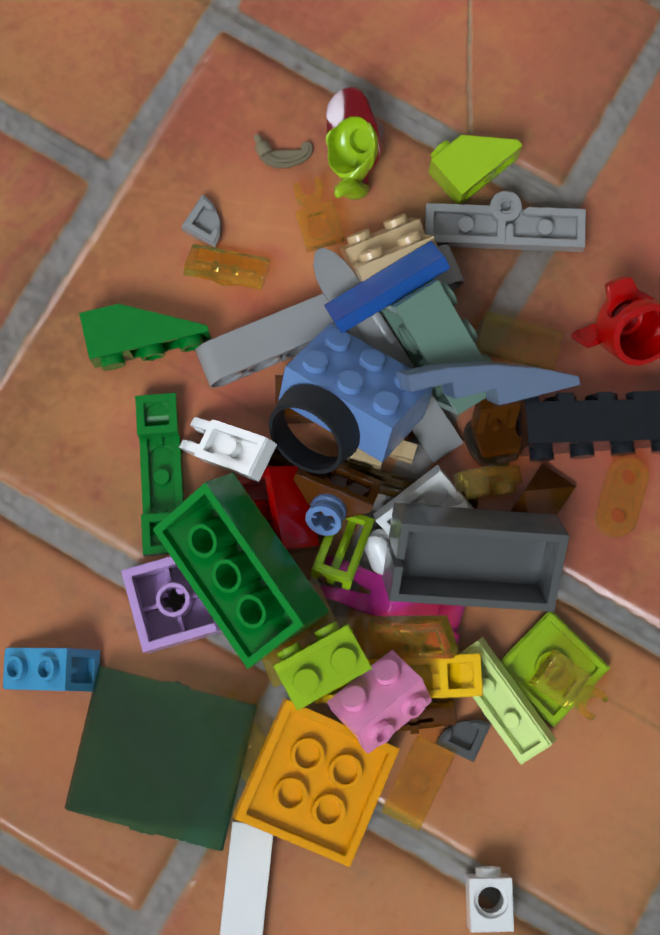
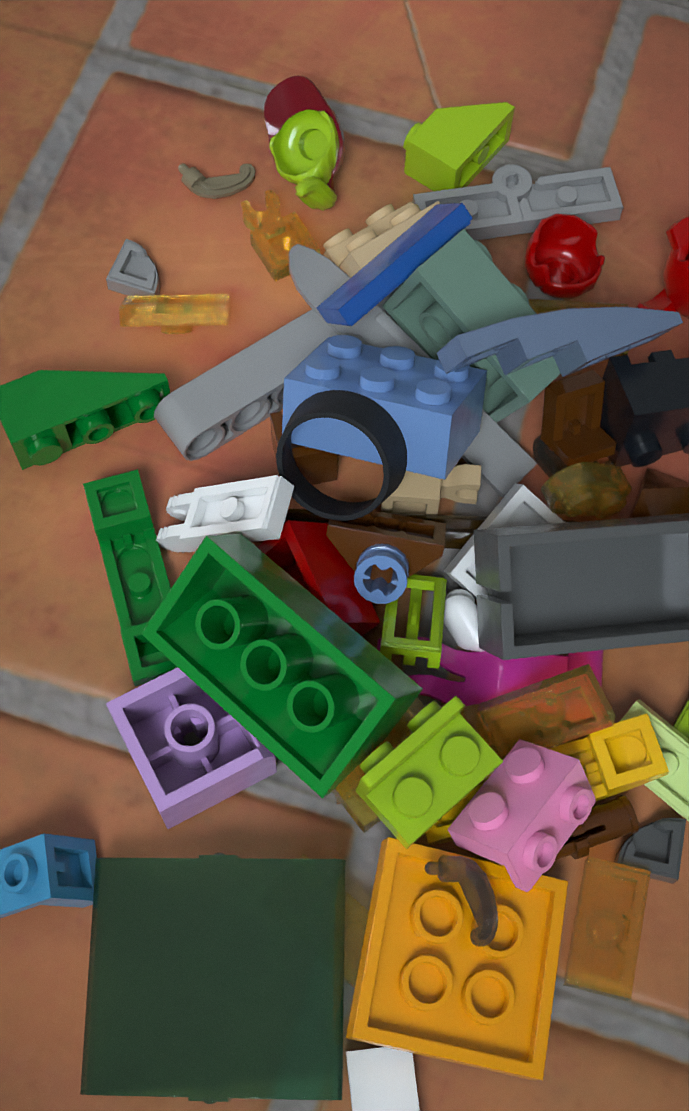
camera: 15 degrees left, 15 degrees down
none -> clear smoke piece [424,855,498,947]
none -> red hair [524,213,605,299]

